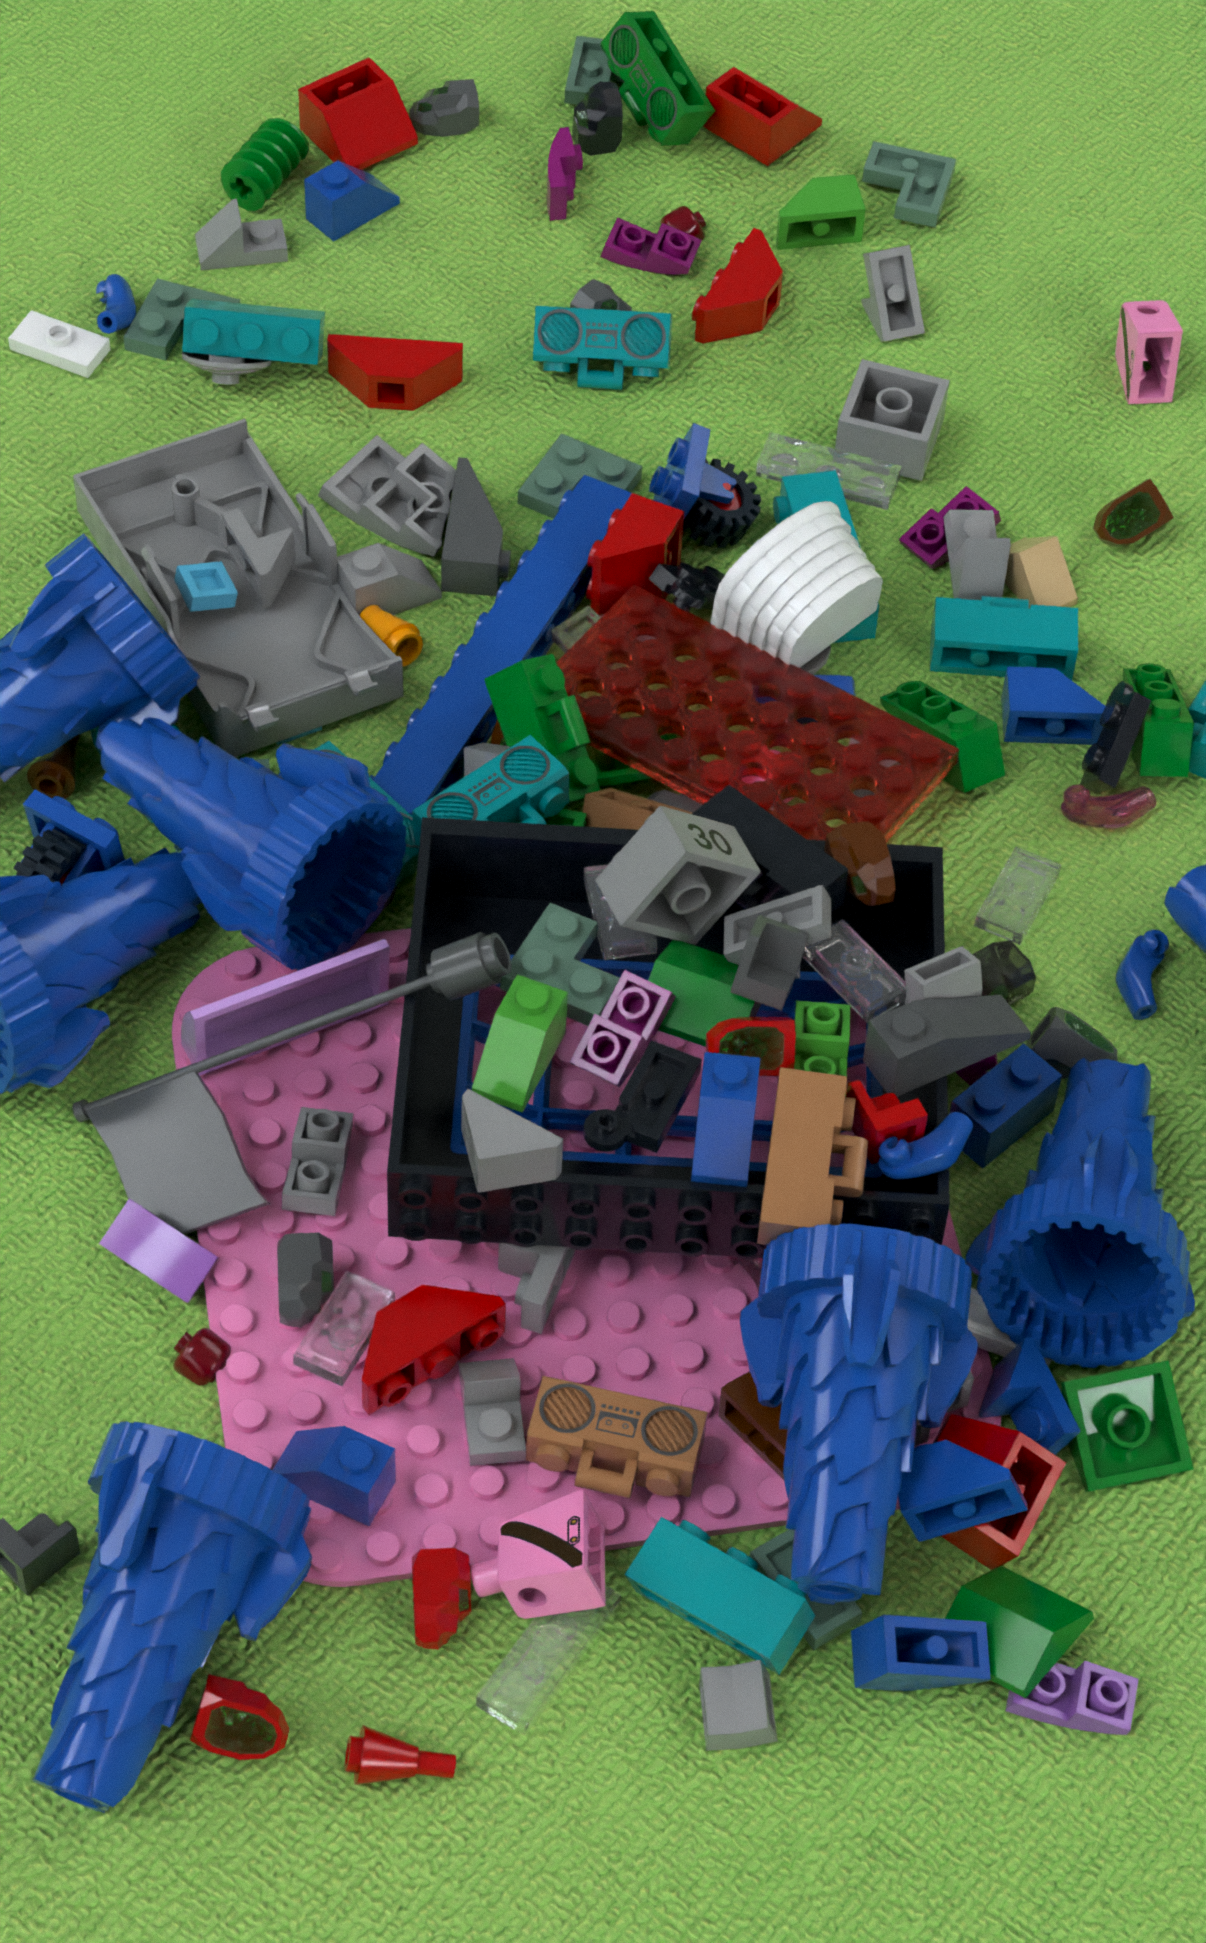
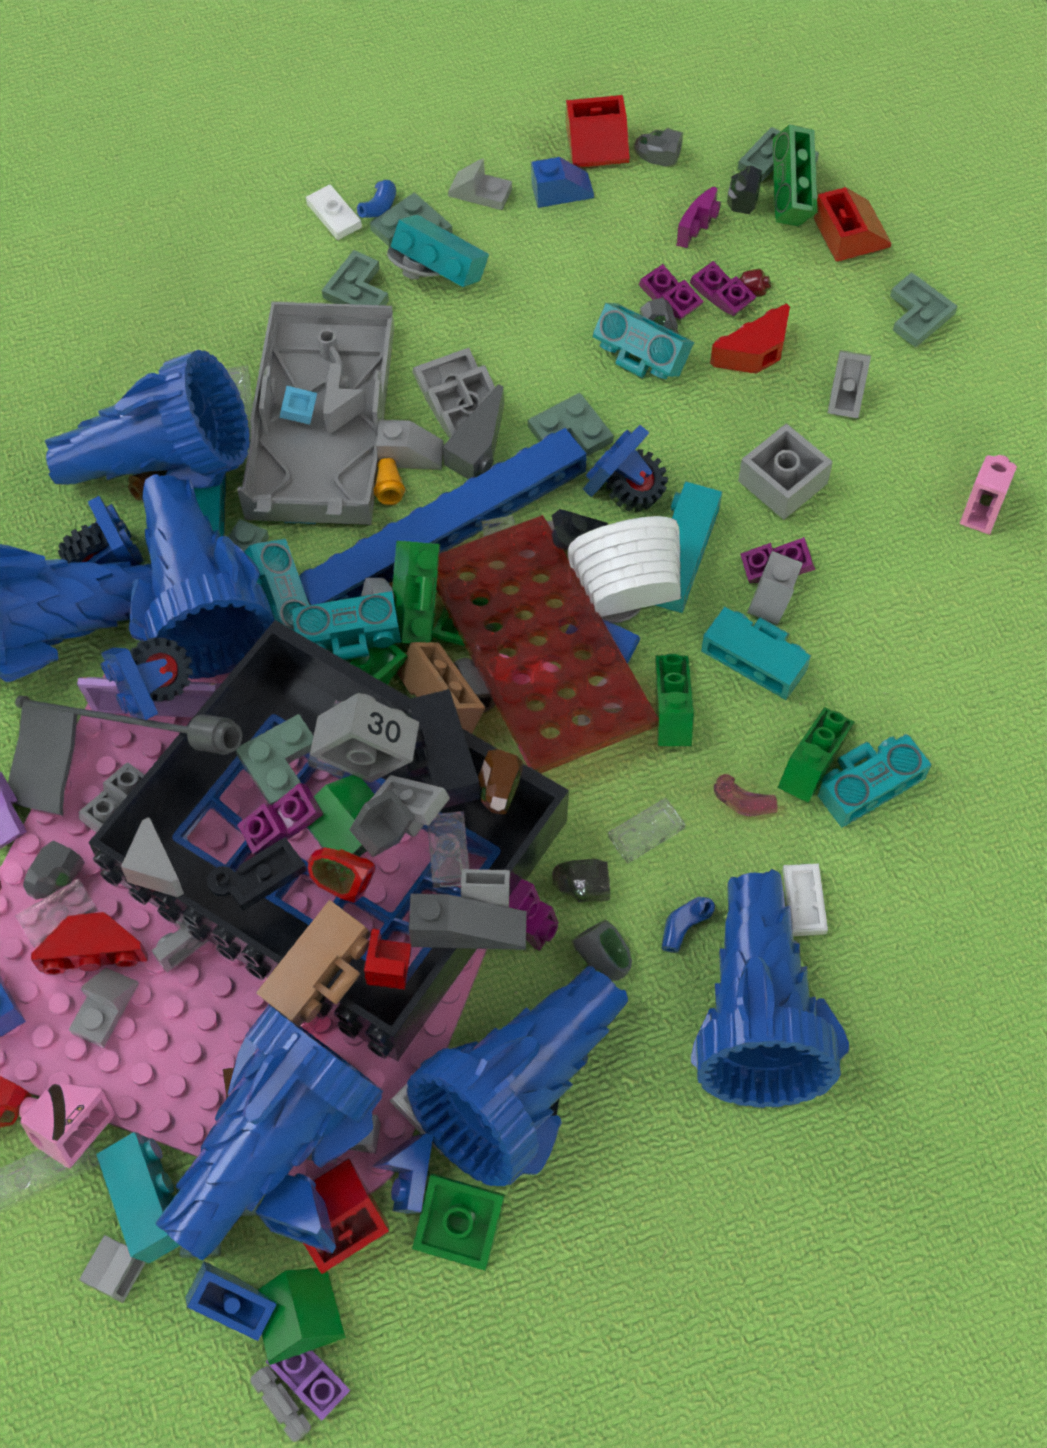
camera: 35 degrees right, 10 degrees up
green piece [221,118,309,211] -> none
red slope [327,334,463,411] -> none
bright green slope [472,974,568,1113] -> none
medium nougat piece [526,1376,708,1498] -> none
red slope [586,493,684,623] -> none
blue slope [691,1052,760,1187] -> none
clear plate [756,432,902,510] -> none
bright green slope [776,174,866,250] -> none
bright green slope [794,1000,851,1097] -> none
blue arm [879,1112,973,1180] -> none
blue brick [950,1043,1062,1168] -> none
blue slope [1001,666,1106,745] -> none
tan slope [1005,536,1078,609] -> none
black hinge [1079,681,1151,793] -> none
rock [1093,478,1173,547] -> none
none -> plate [101,638,193,720]
none -> light grey axle [250,1366,311,1442]
none -> sand green plate [322,250,389,306]
none -> magenta slope [638,264,704,320]

